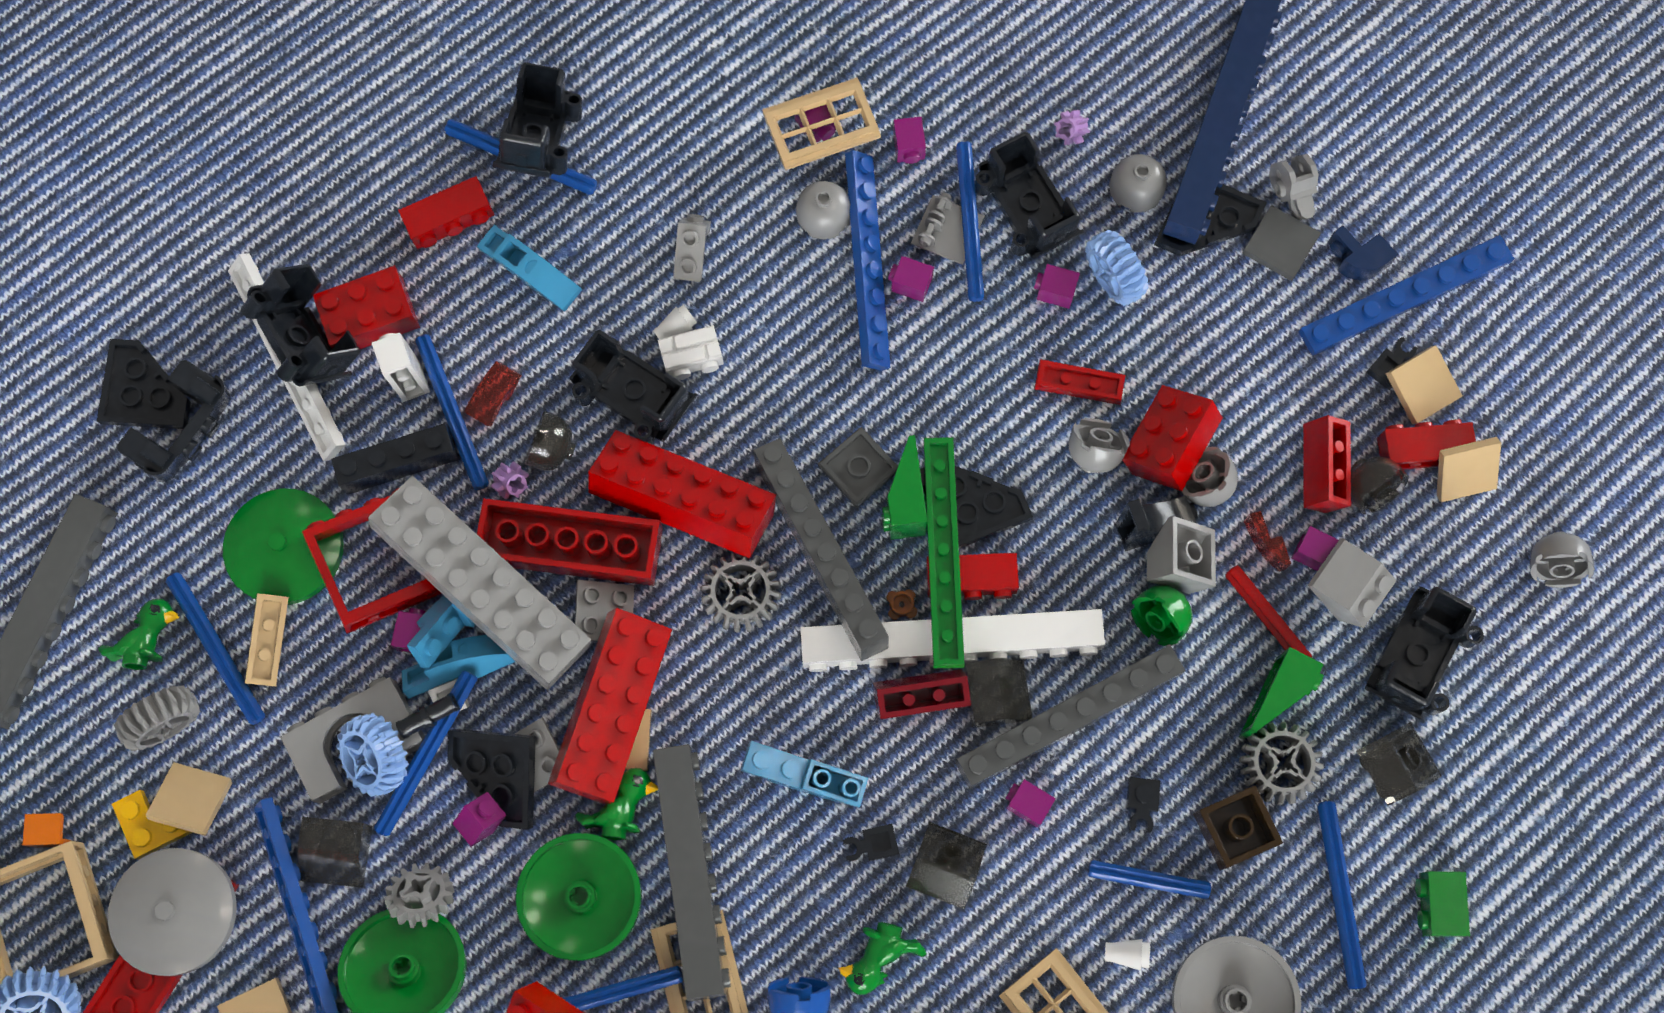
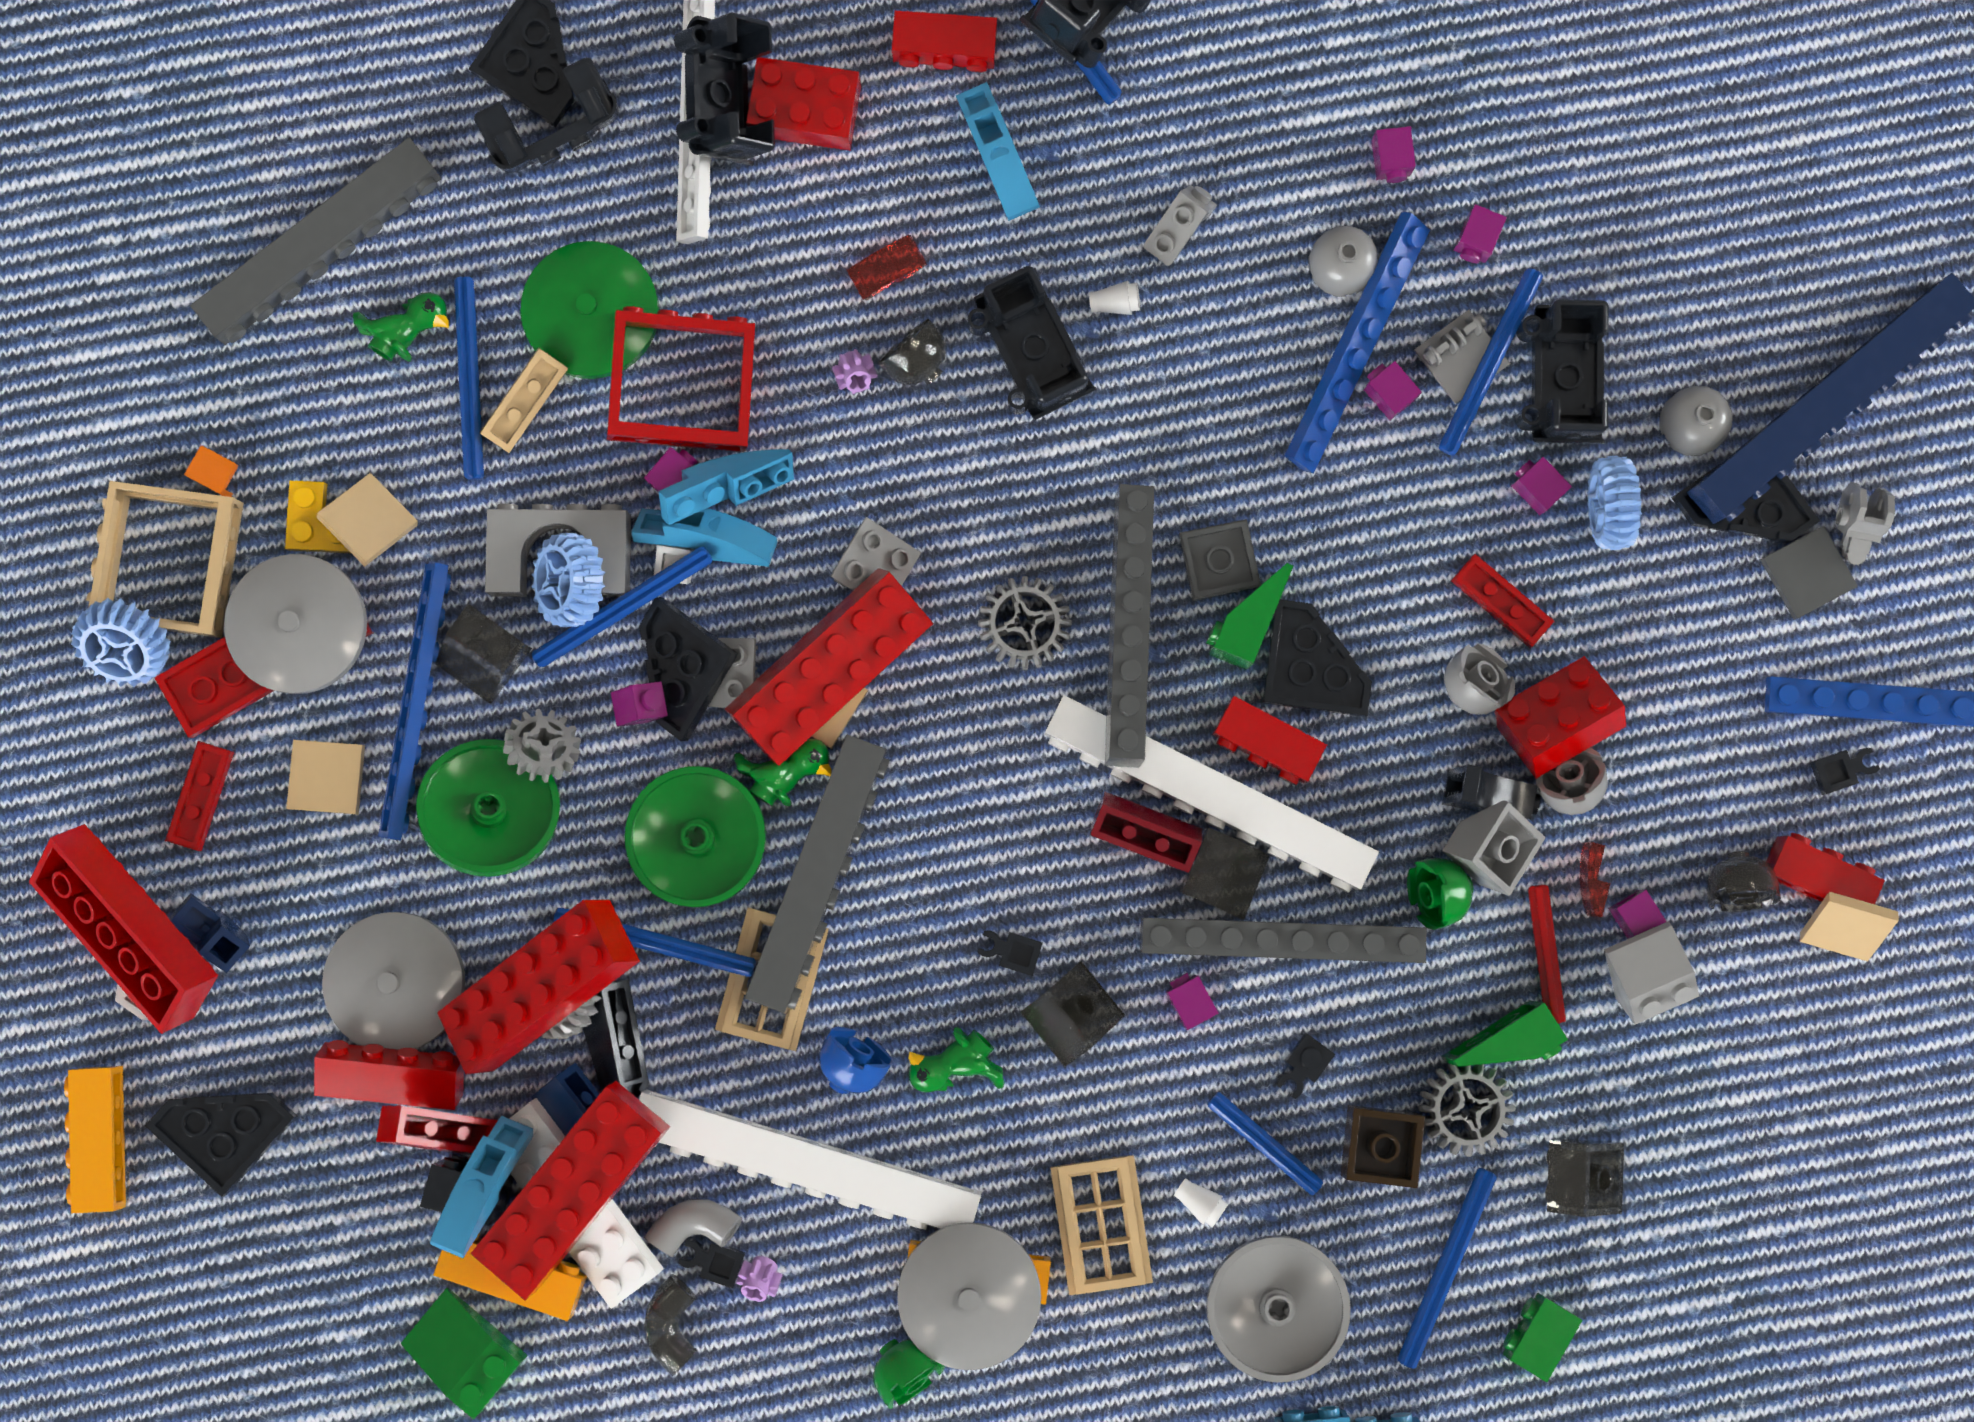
camera: 30 degrees right, 10 degrees up
light grey gear [114,686,200,751] -> none
black brick [331,423,460,495] -> none
light grey brick [368,475,592,691] -> none
white brick [372,332,430,402] -> none
black pin [396,693,460,739] -> none
blue axle [415,334,489,491] -> none
red brick [477,498,663,586] -> none
red brick [588,430,776,559] -> none
white brick [658,325,724,380] -> none
dark azure slope [740,741,869,808] -> none
tan piece [762,78,881,171] -> none
dark orange plate [886,589,917,620] -> none
green plate [923,437,965,669] -> none
lavender gear [1054,110,1090,145] -> none
red brick [1303,415,1351,513] -> none
dark blue brick [1327,225,1398,280] -> none
black container [1365,586,1484,720] -> none
tan tile [1385,345,1462,425] -> none
light grey cylinder [1530,532,1595,588] -> none

